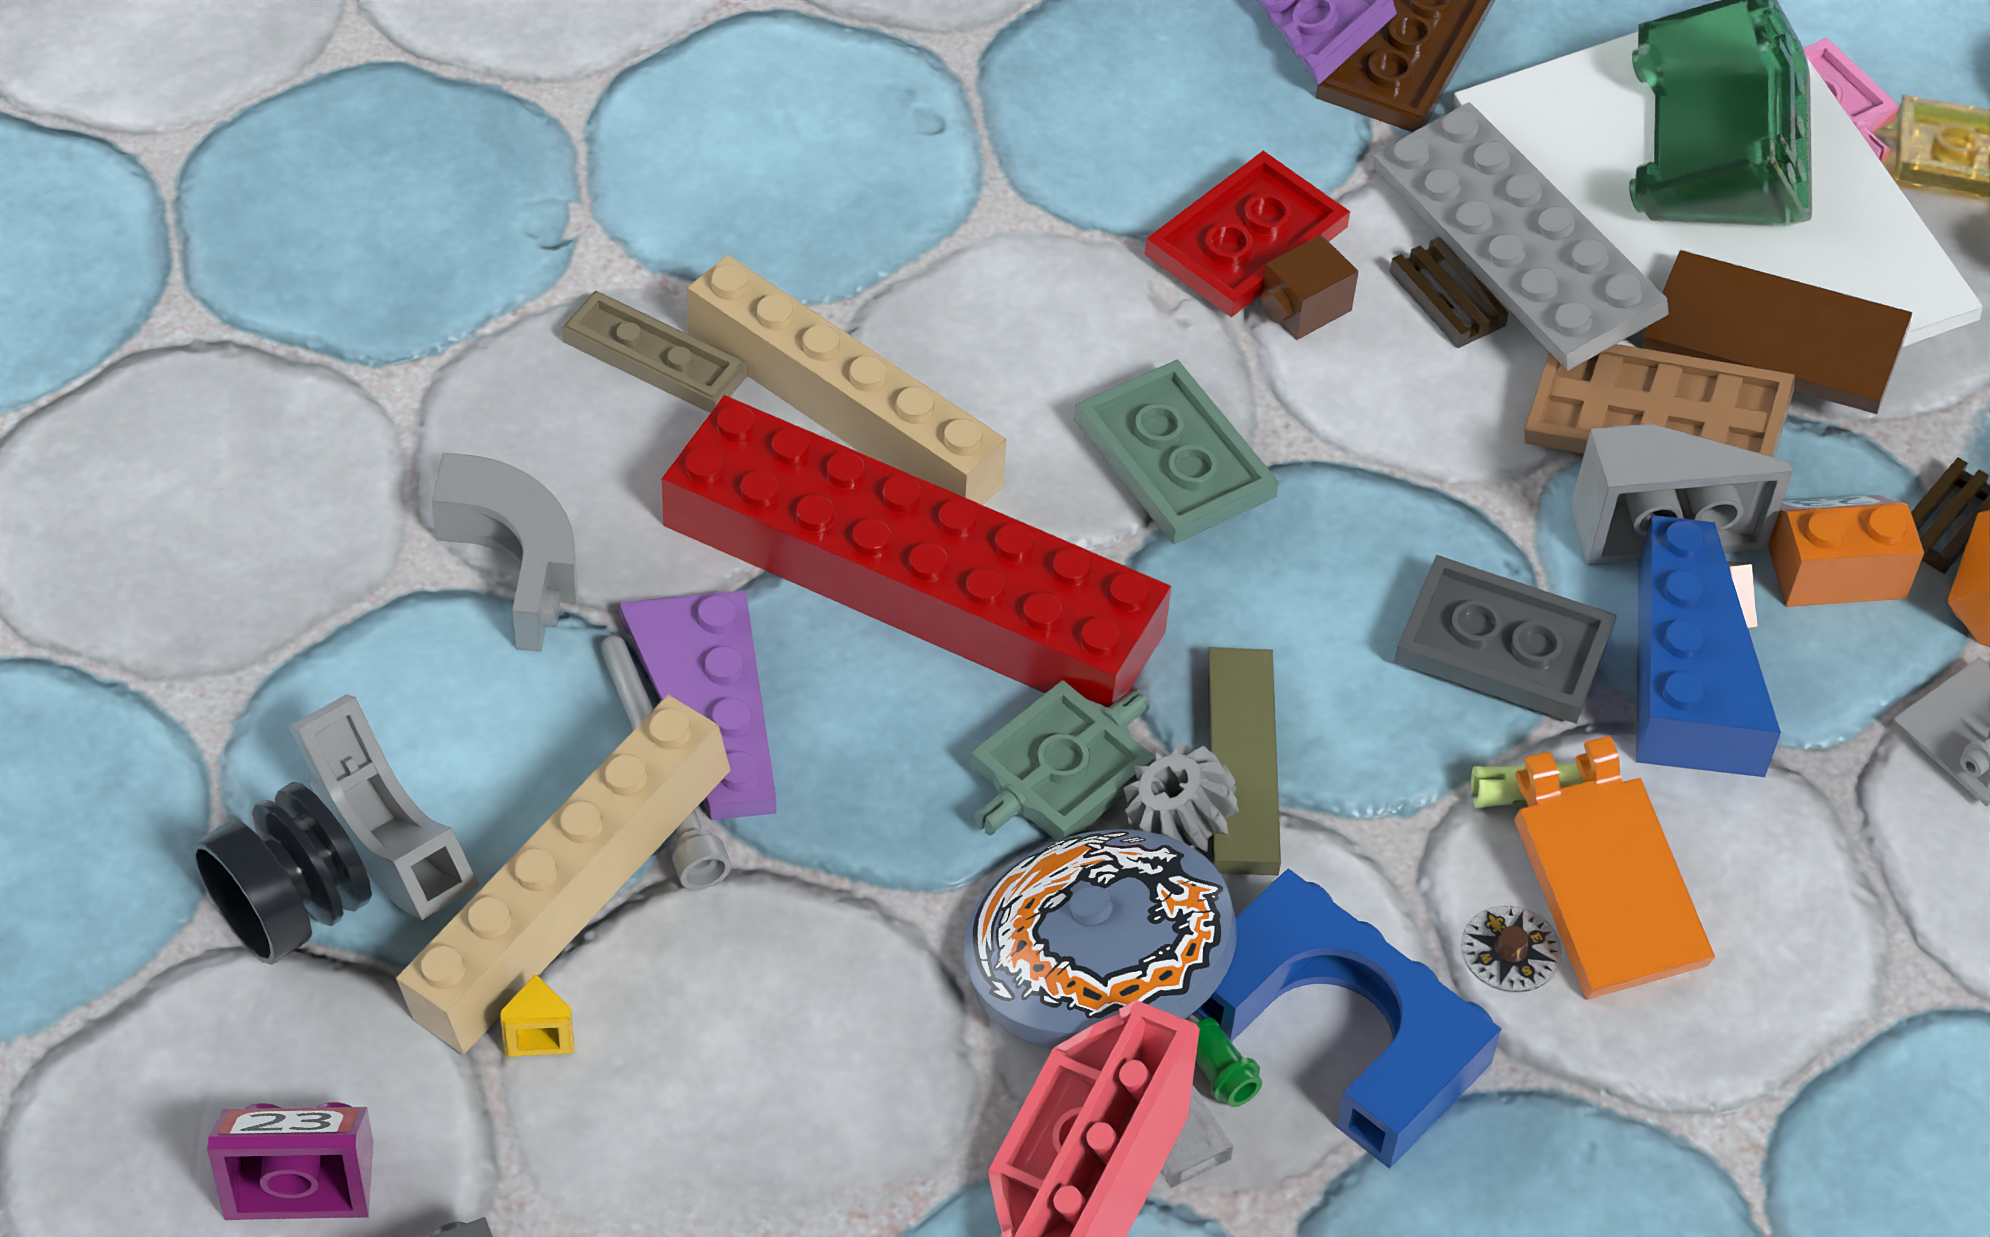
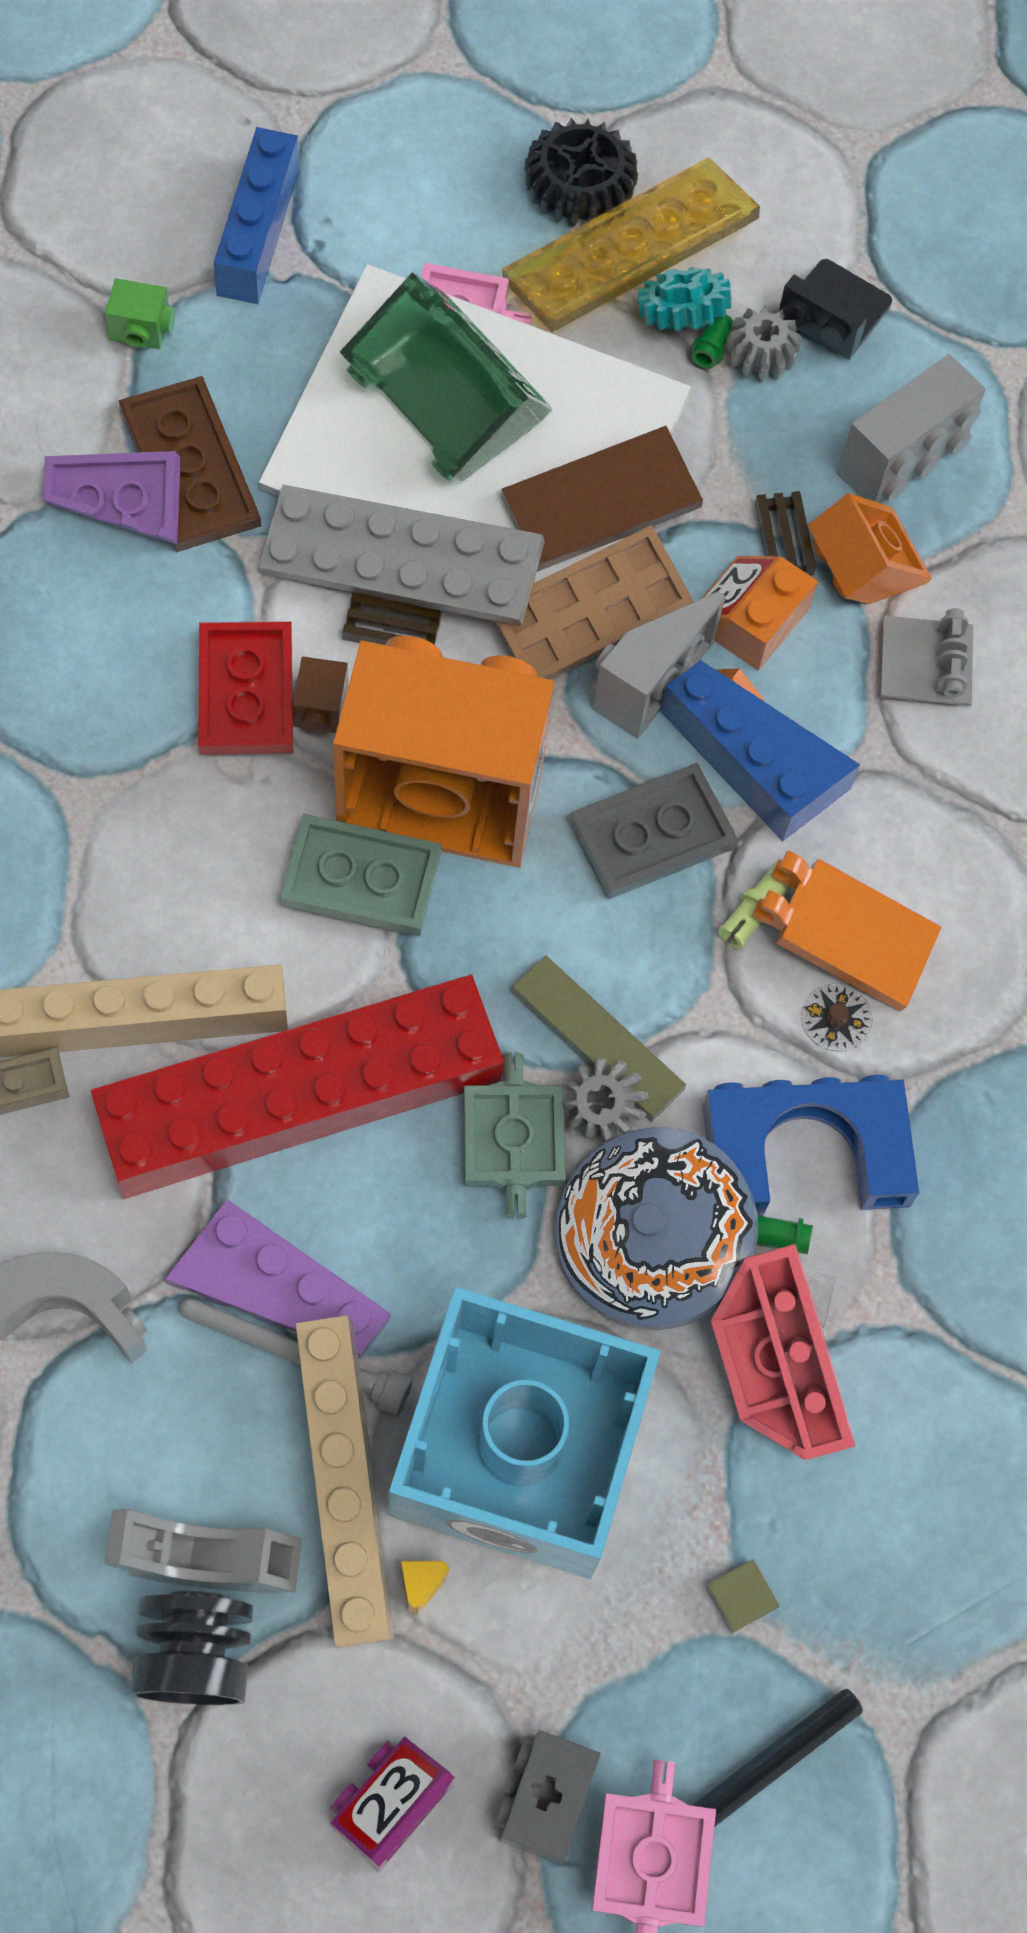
camera: 50 degrees left, 15 degrees up
none -> orange brick [333,636,555,868]
none -> medium azure brick [388,1287,661,1580]

